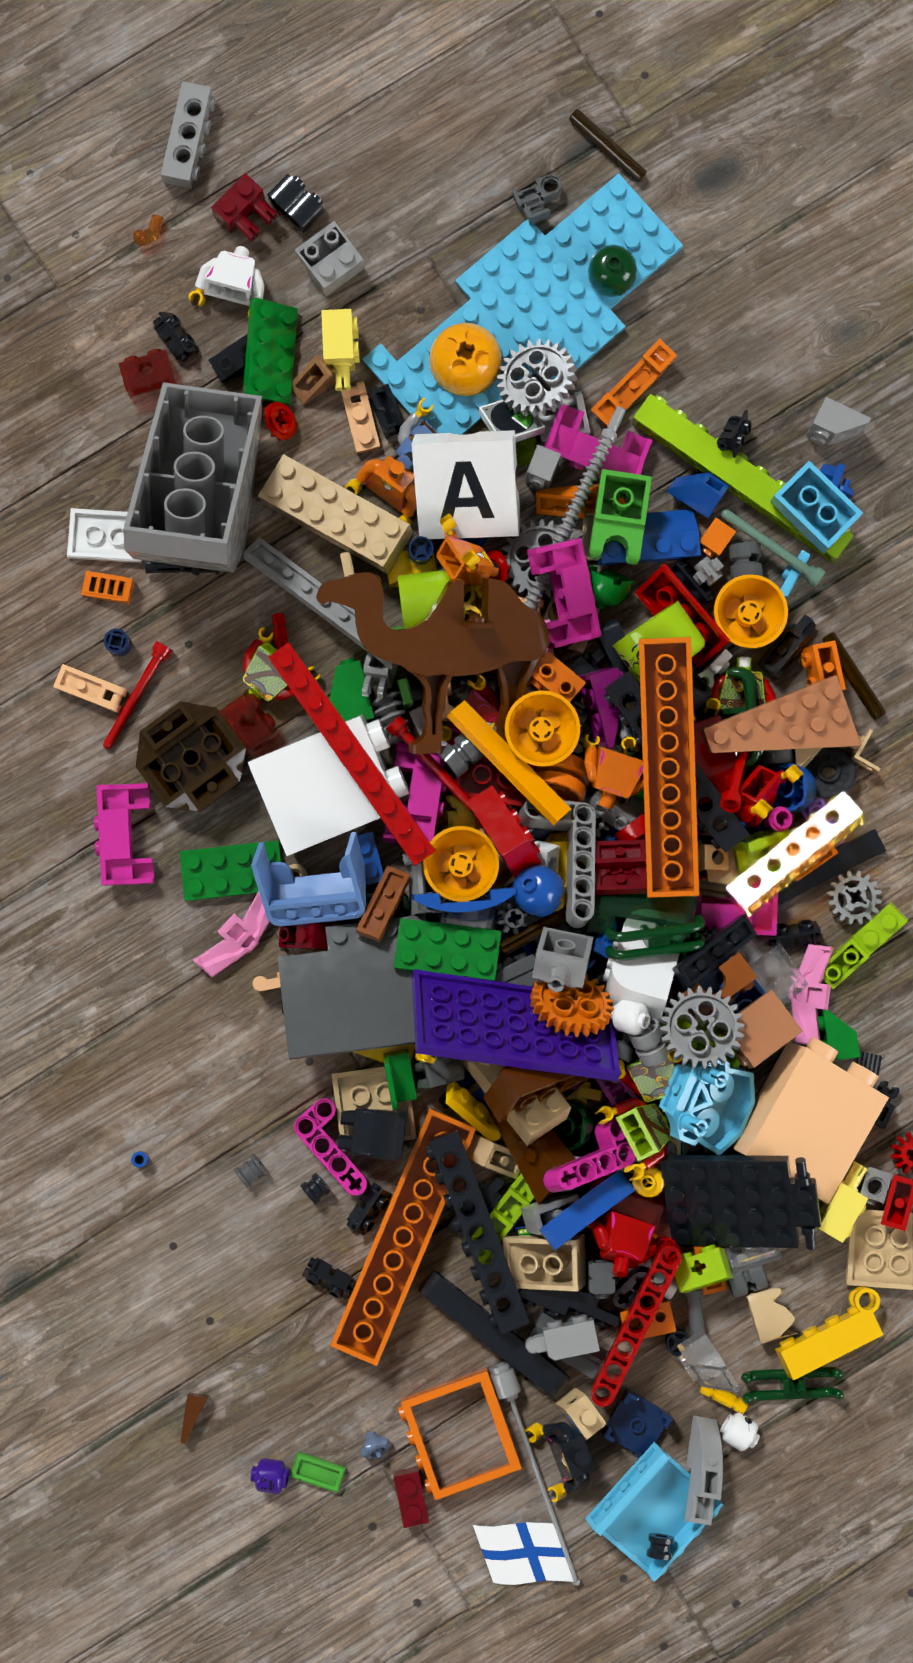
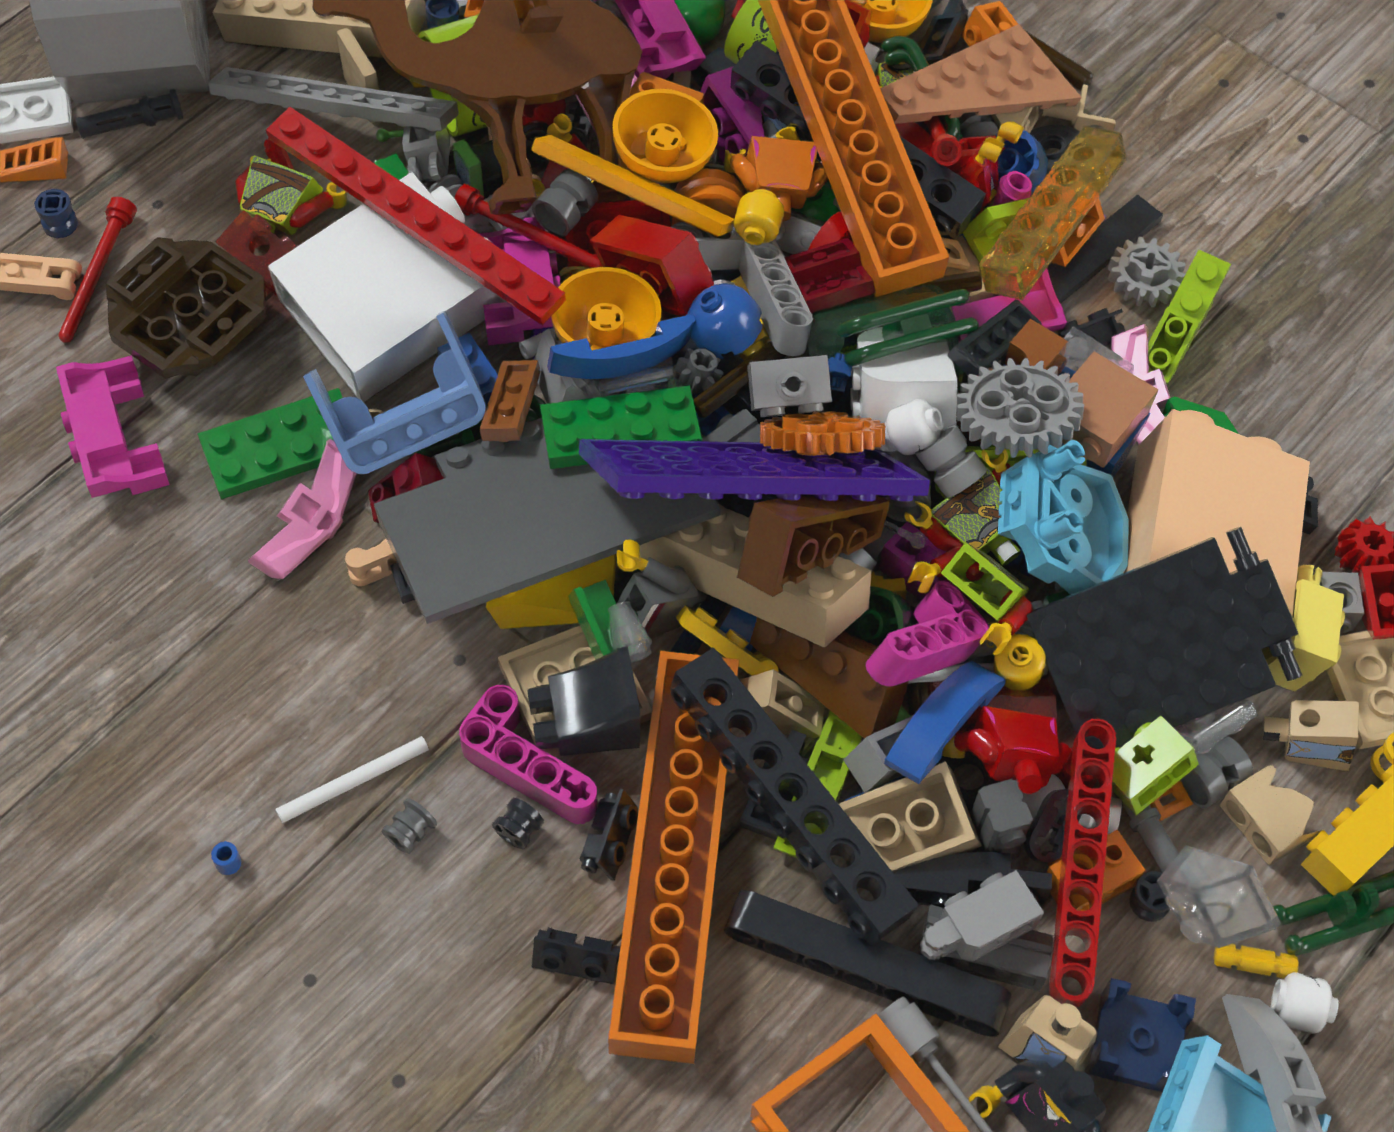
camera: 20 degrees left, 25 degrees down
none -> white bar [275,736,429,823]
none -> clear cone [608,602,652,663]
none -> yellow head [734,189,784,245]
none -> tan torso [1262,700,1359,771]

